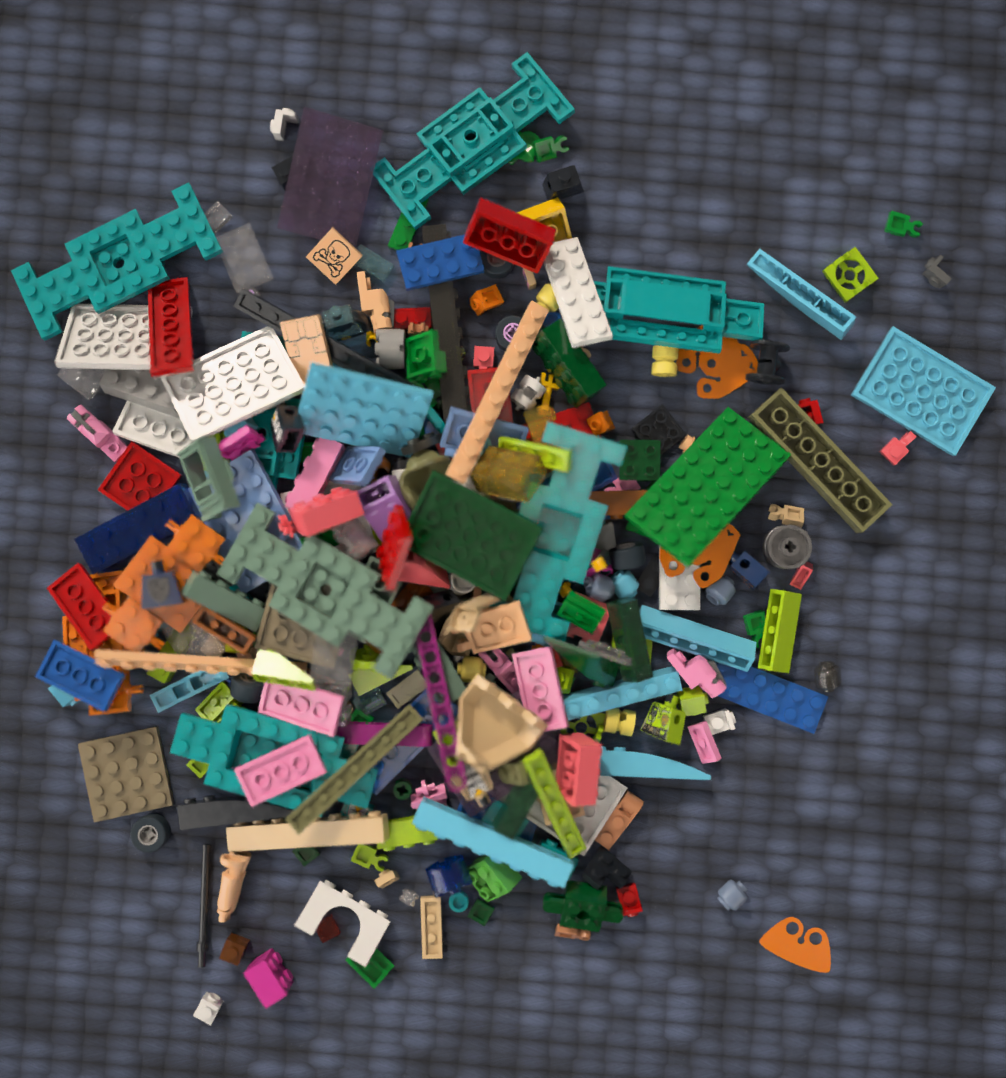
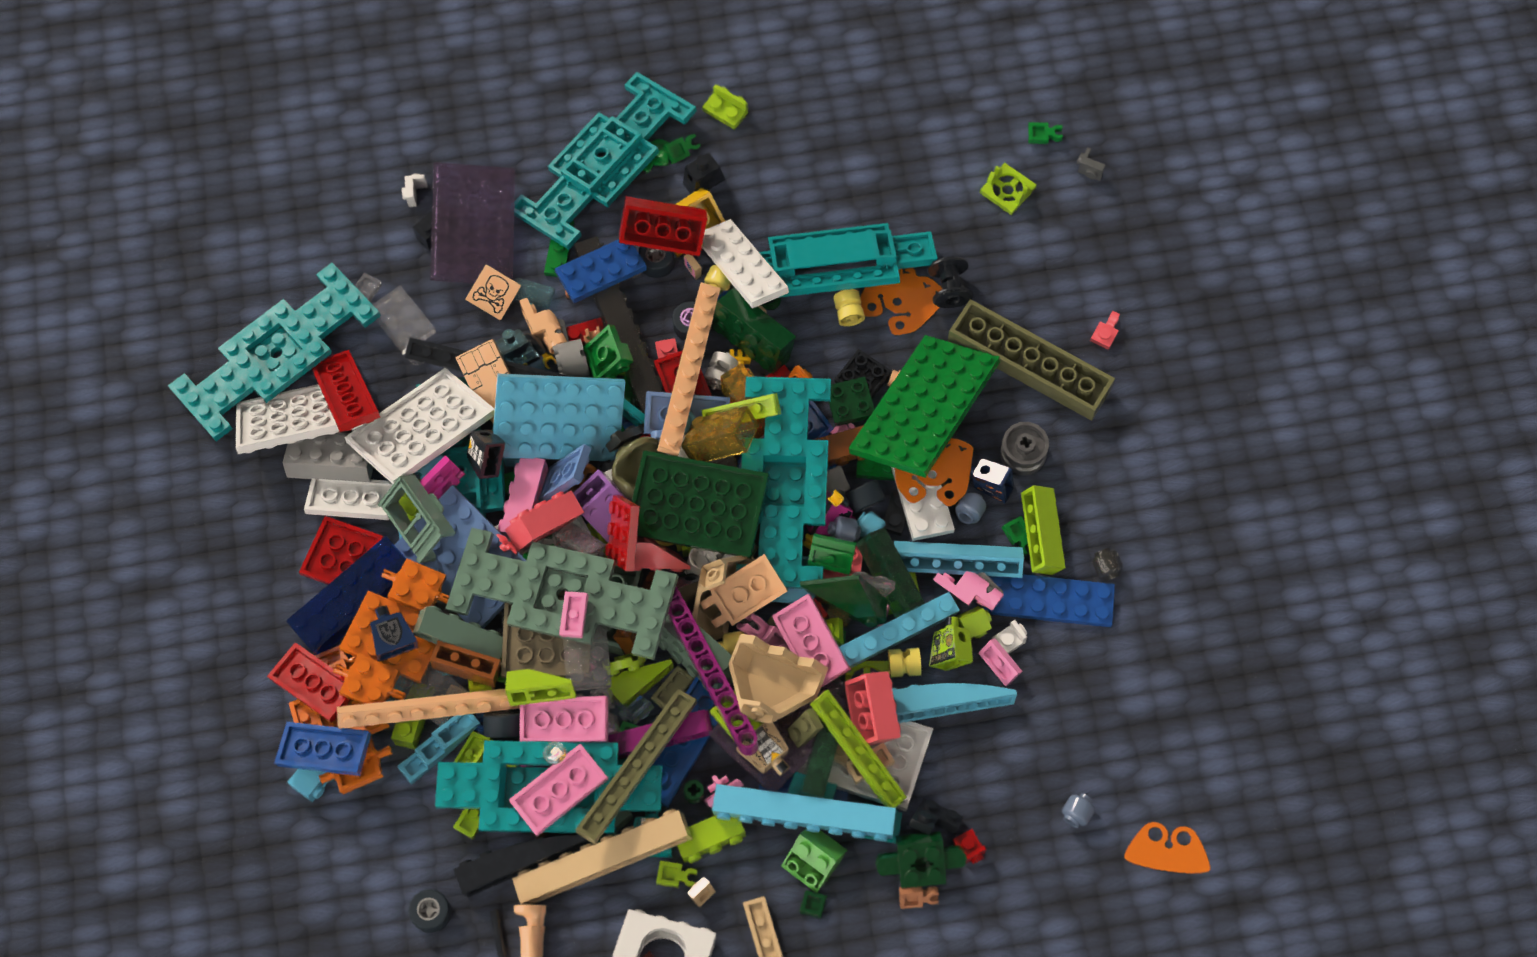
camera: 10 degrees left, 20 degrees down
clear plate [57,368,106,400] -> none
bright pink plate [67,405,128,462] -> none
dark tan plate [78,726,174,822] -> none
dark green tile [292,847,321,867] -> none
clear bush [399,888,419,906] -> none
clear blue brick [425,854,472,898] -> none
teal tile [449,890,469,912] -> none
orange bracket [469,284,504,316] -> none
nougat plate [595,790,644,850] -> none
medium azure slope [747,249,856,340] -> none
tan plate [768,504,804,528] -> none
coral piece [790,561,813,590] -> none
red bracket [798,398,824,425] -> none
medium azure plate [851,326,996,456] -> none
none -> clear tile [543,741,567,765]
none -> bright pink plate [559,592,589,638]
none -> lime bracket [702,84,748,130]

